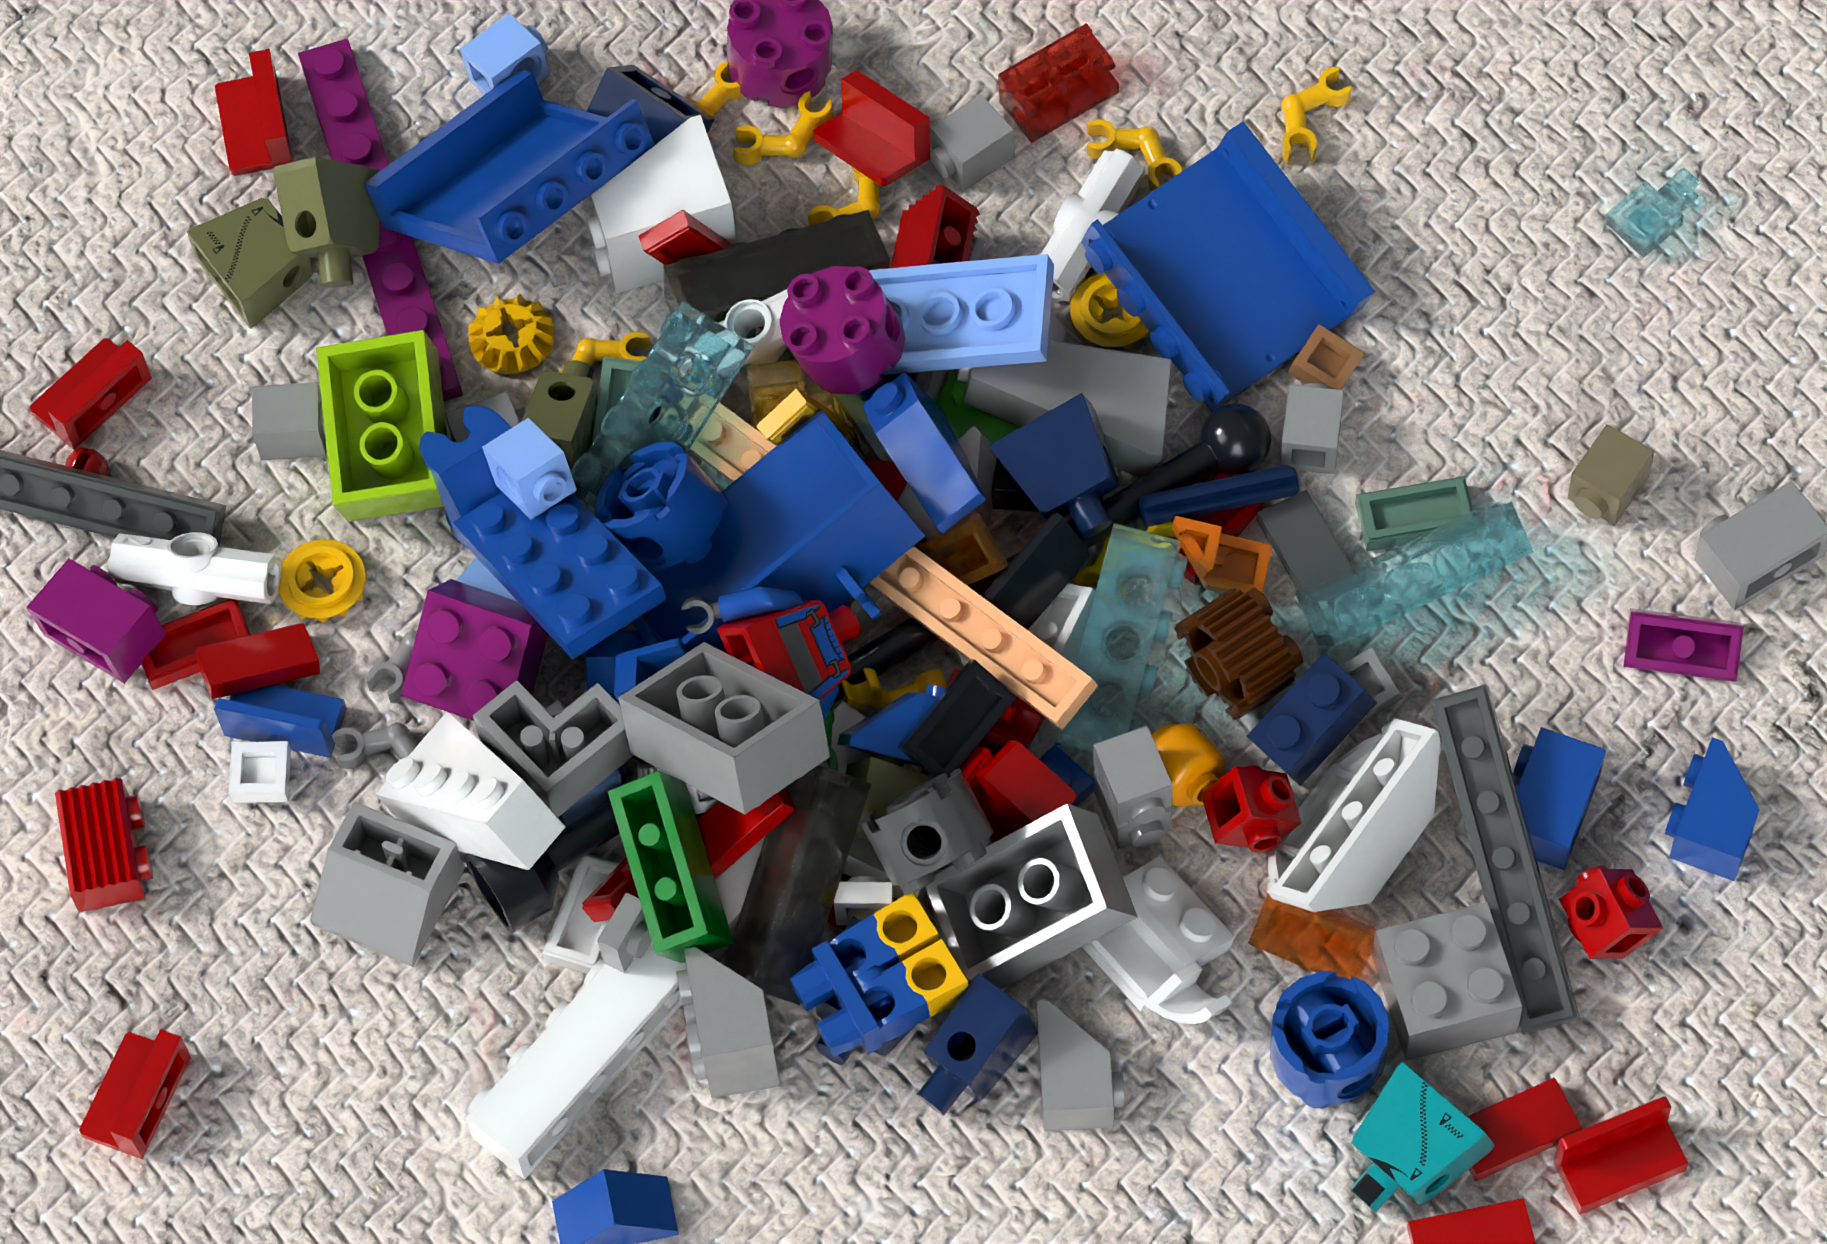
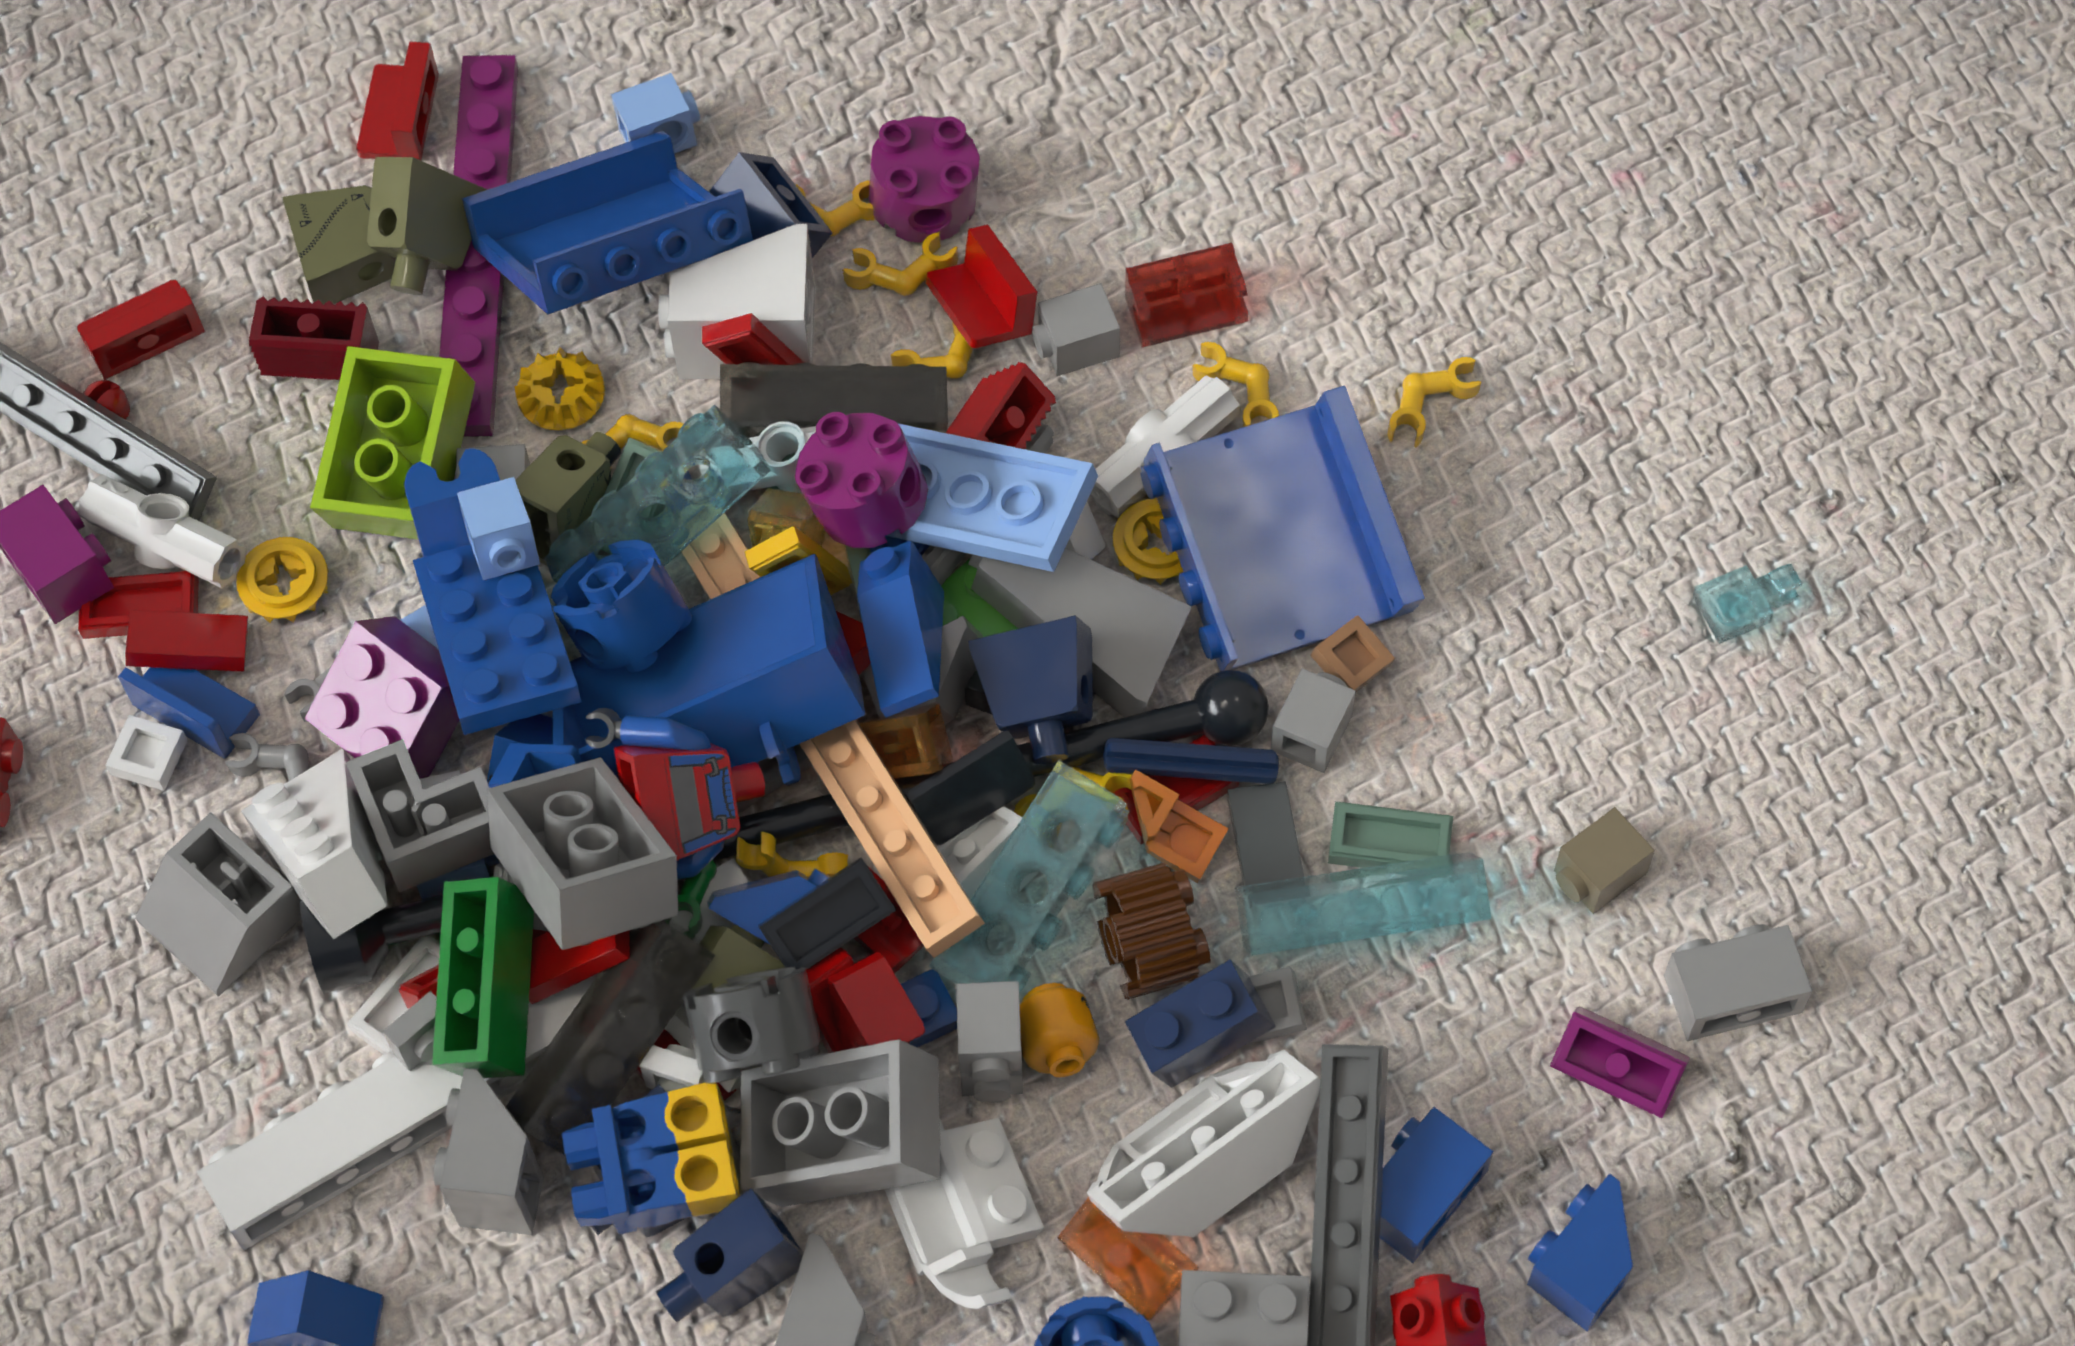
camera: 15 degrees right, 0 degrees up
light grey brick [252,382,326,460] -> none
red brick [1200,765,1302,852] -> none
none -> dark red brick [249,296,379,380]

